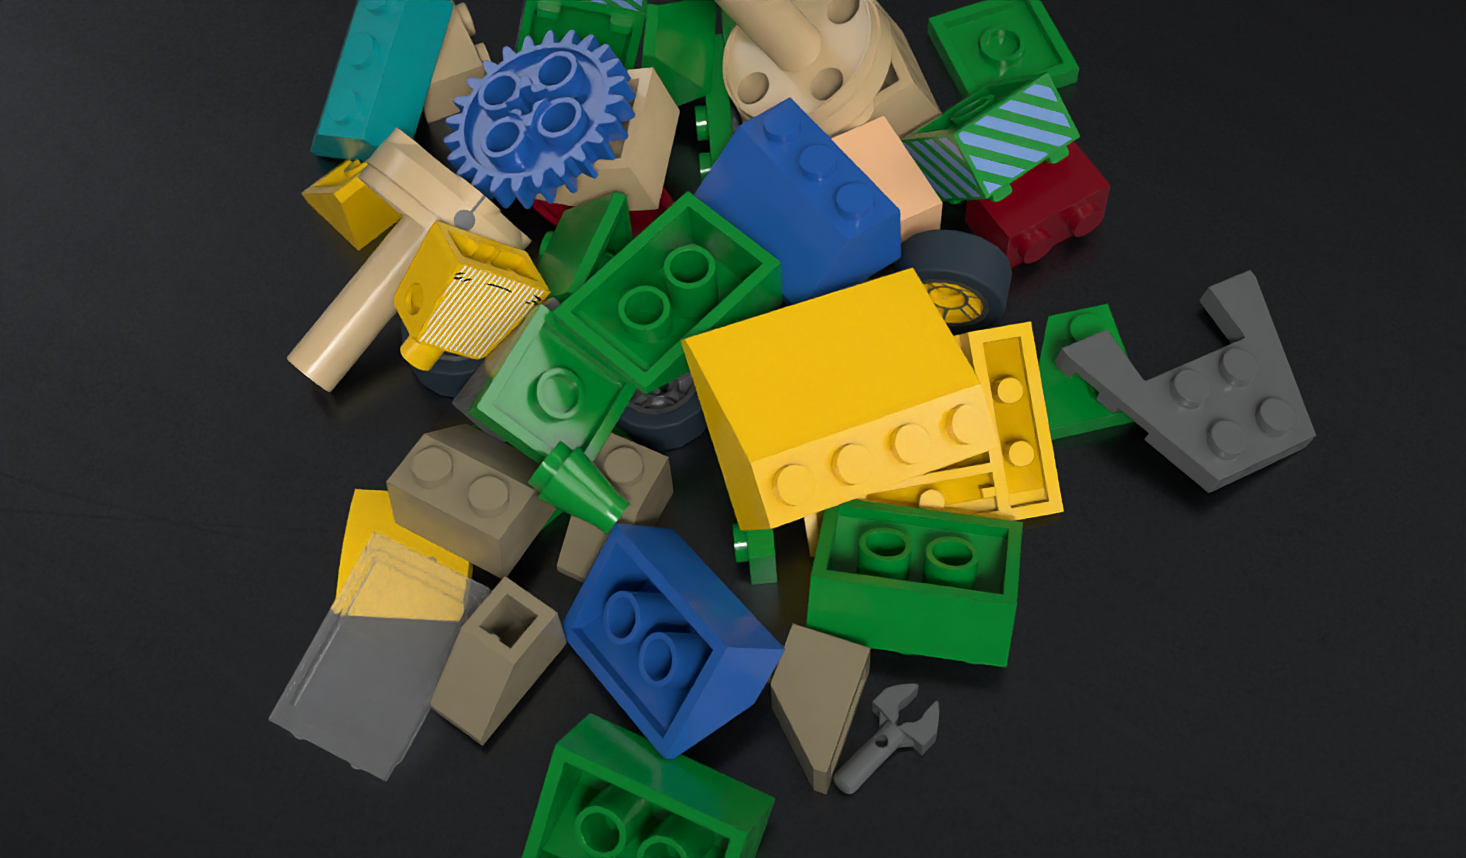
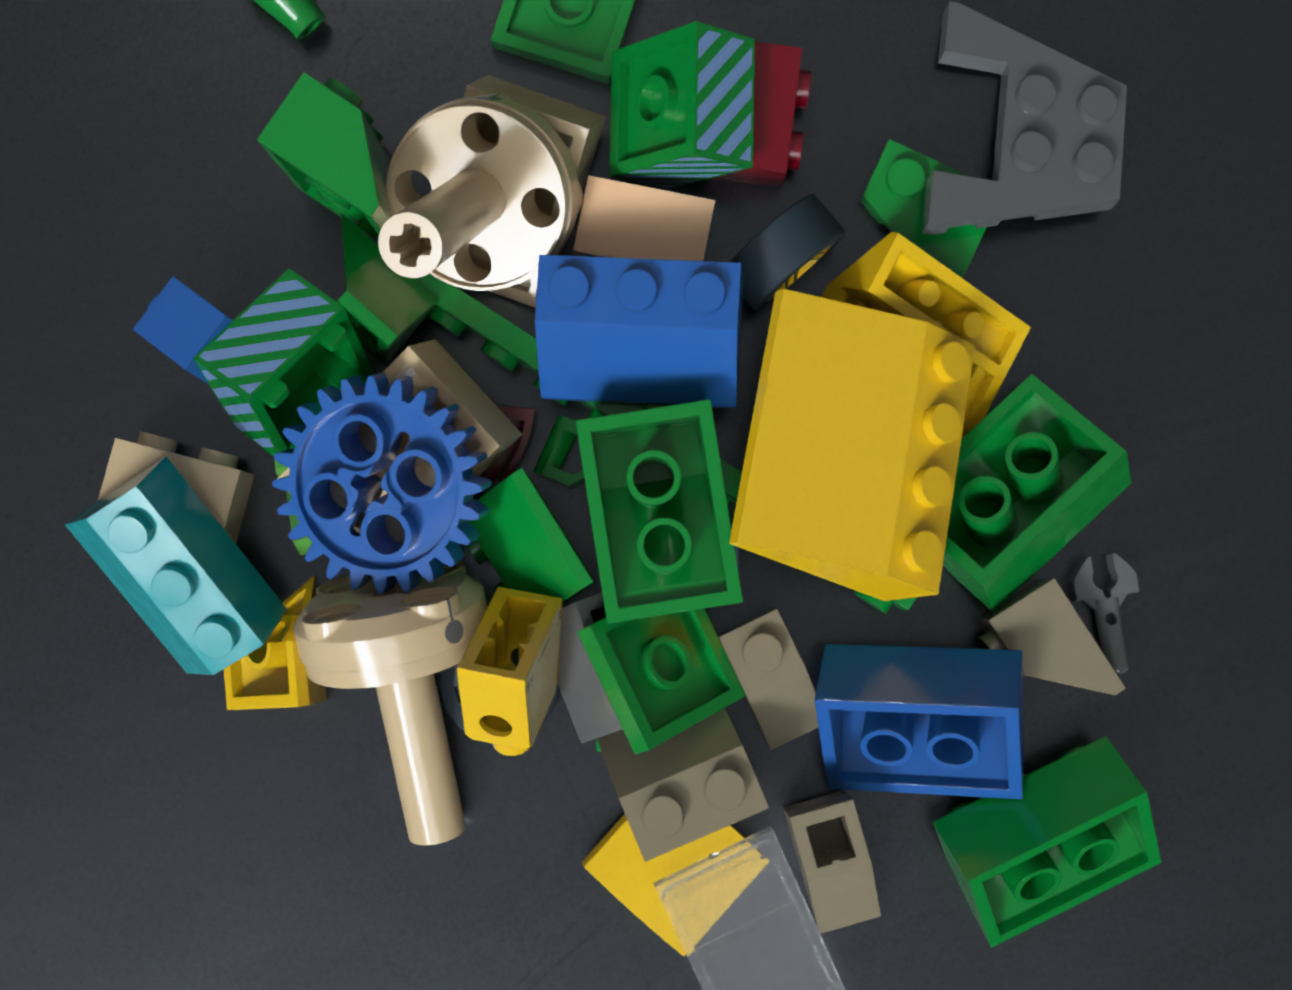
camera: 60 degrees left, 25 degrees up
green cone [528,440,630,535] -> none

